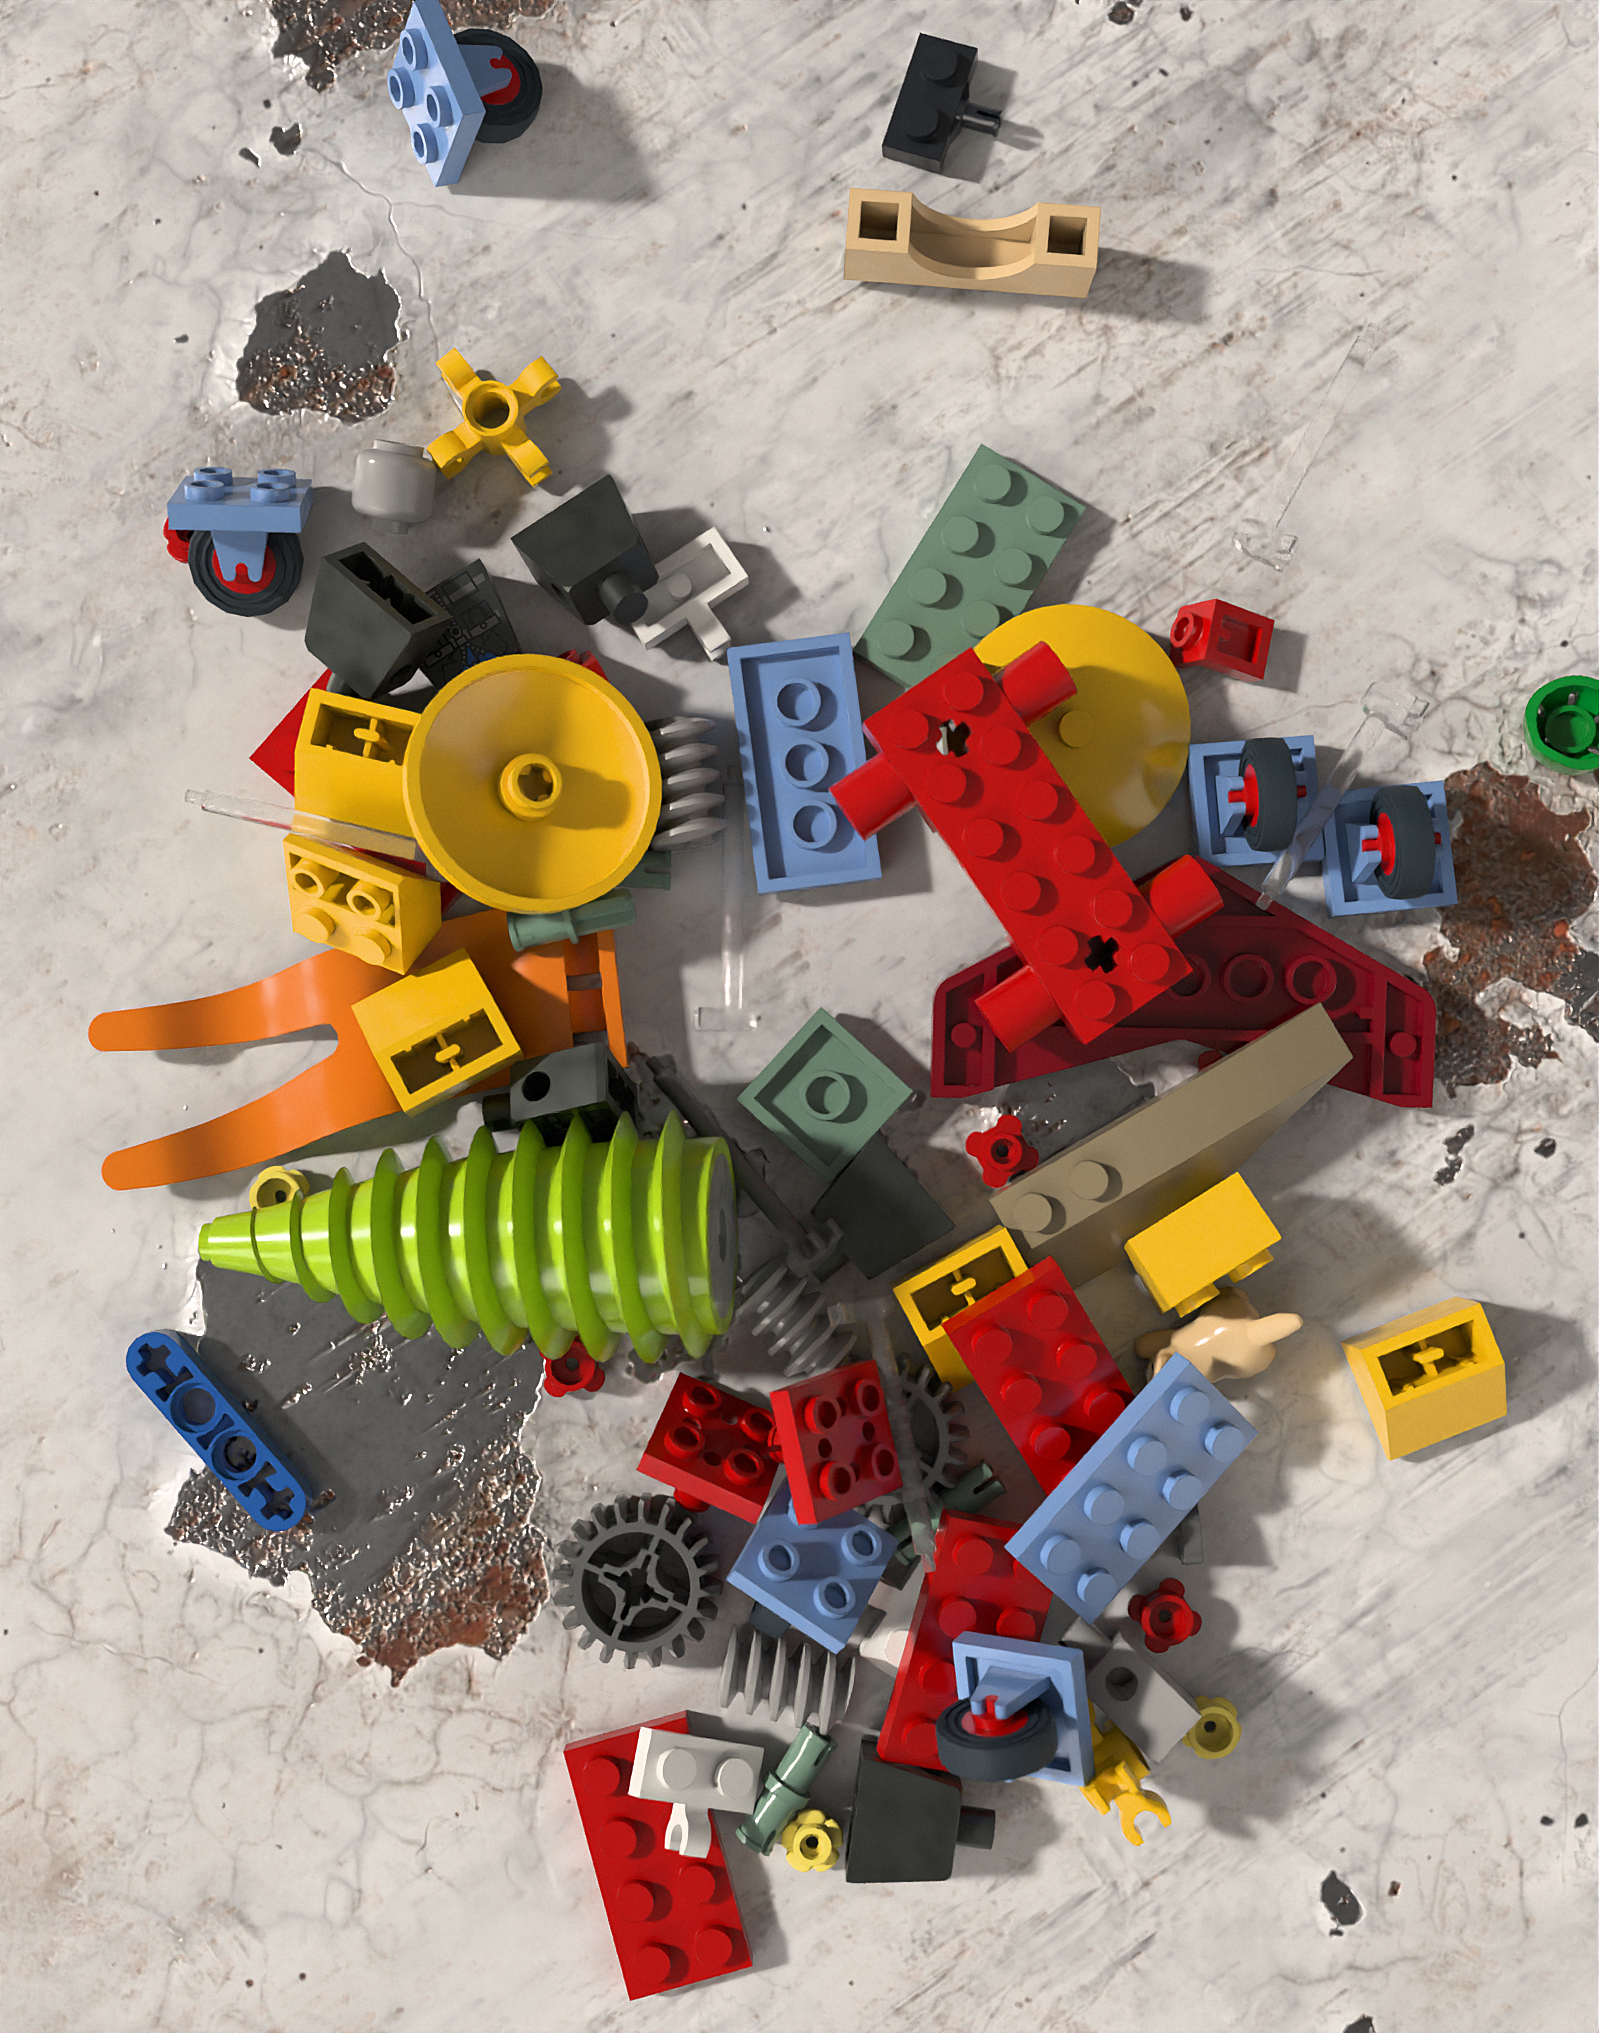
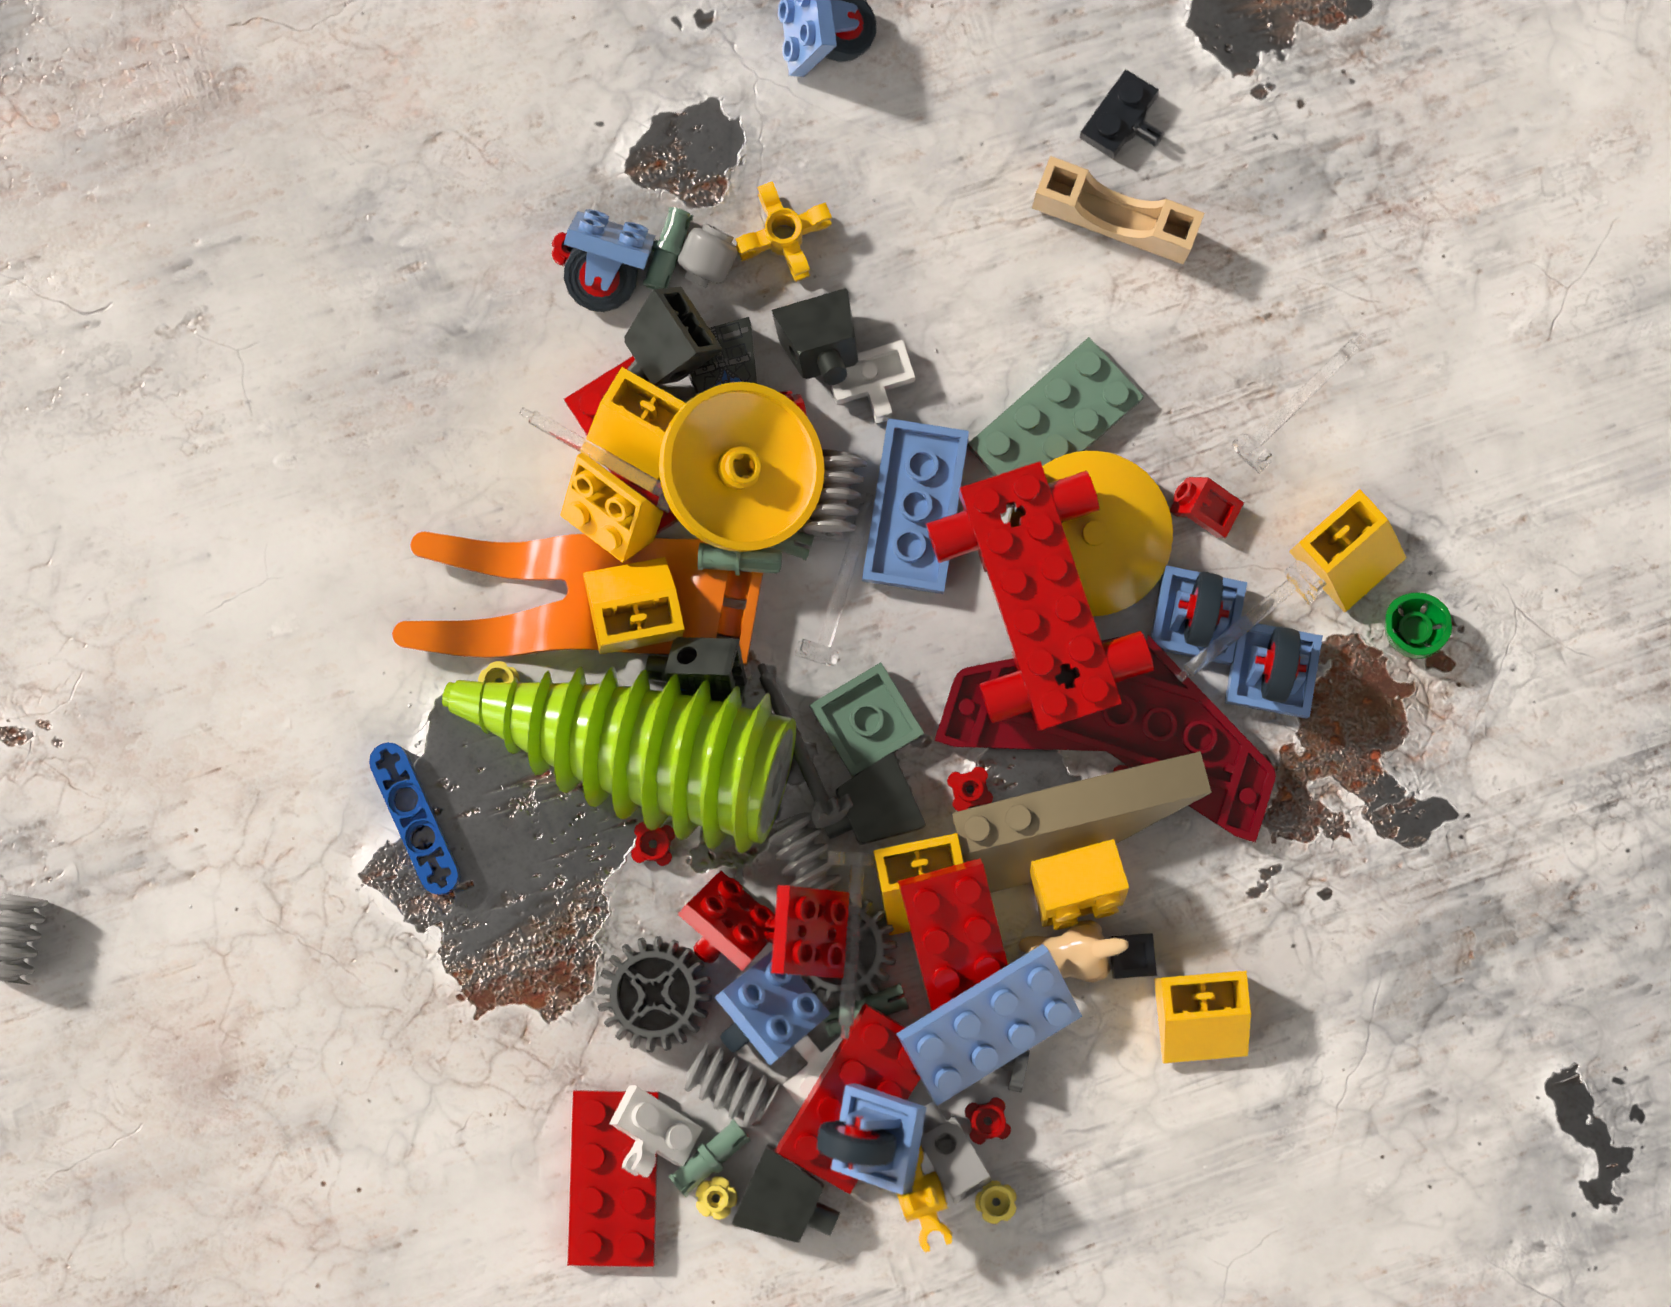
camera: 15 degrees right, 5 degrees down
none -> sand green pin [642,207,694,290]
none -> black plate [1109,933,1157,979]
none -> yellow slope [1289,489,1407,613]

